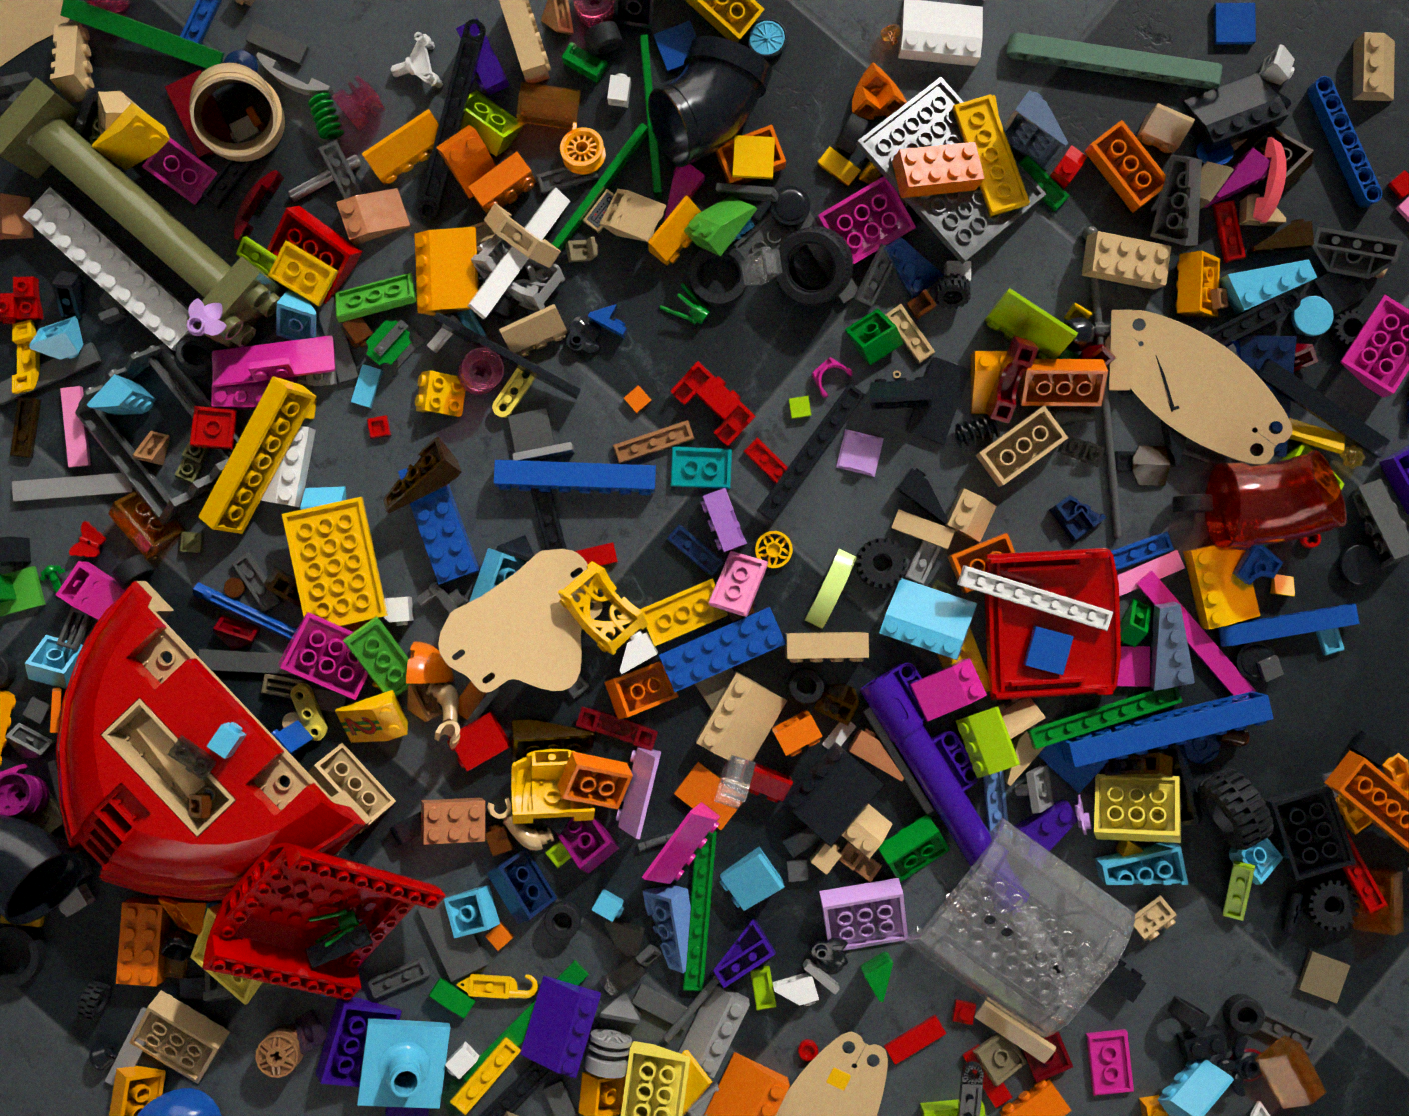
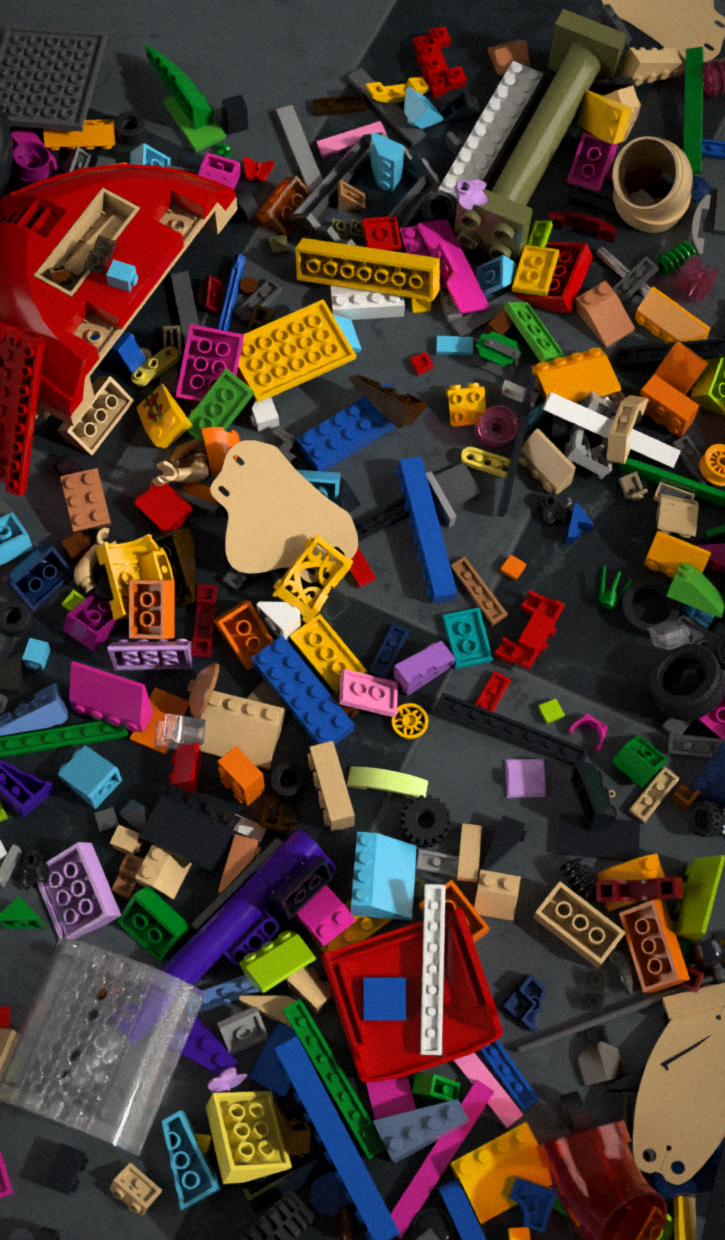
camera: 75 degrees right, 20 degrees down
none -> medium nougat dish [187,663,219,719]
none -> black slope [269,854,333,921]

